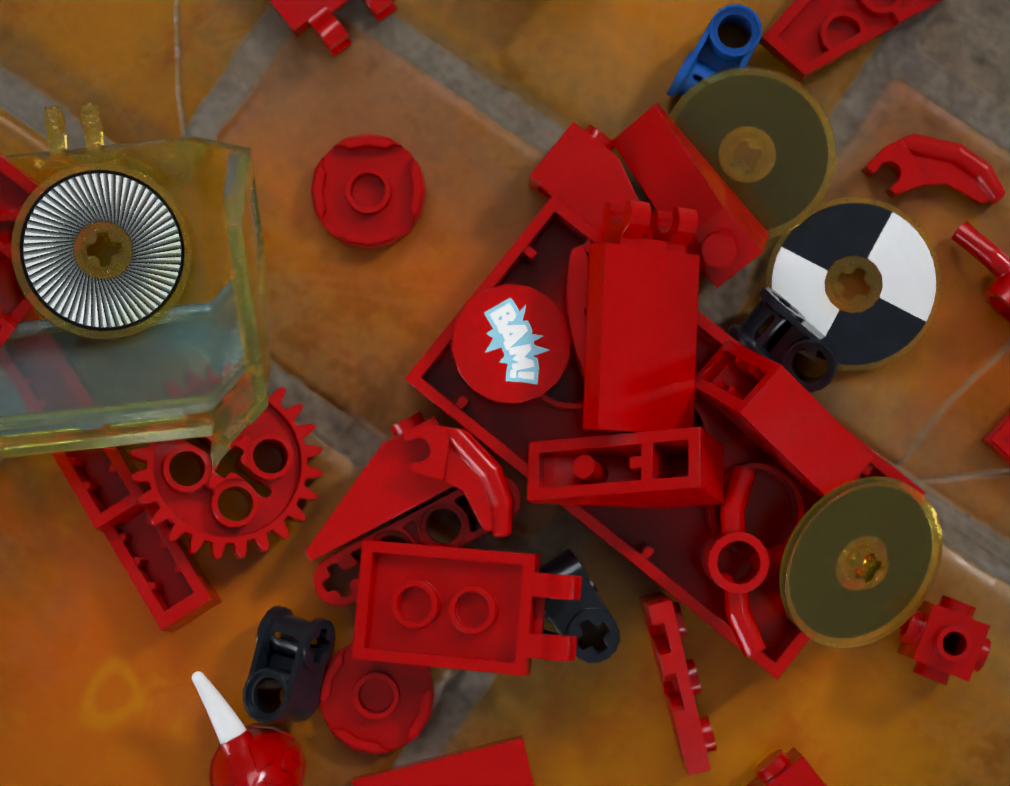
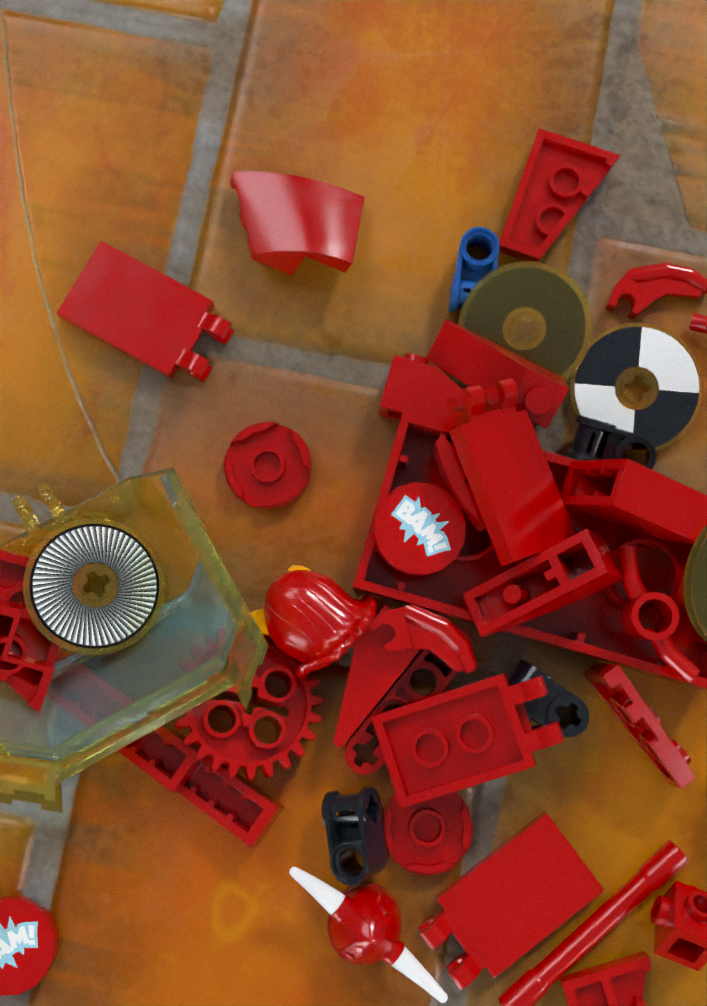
camera: 25 degrees left, 5 degrees down
none -> red hair [245,565,377,678]

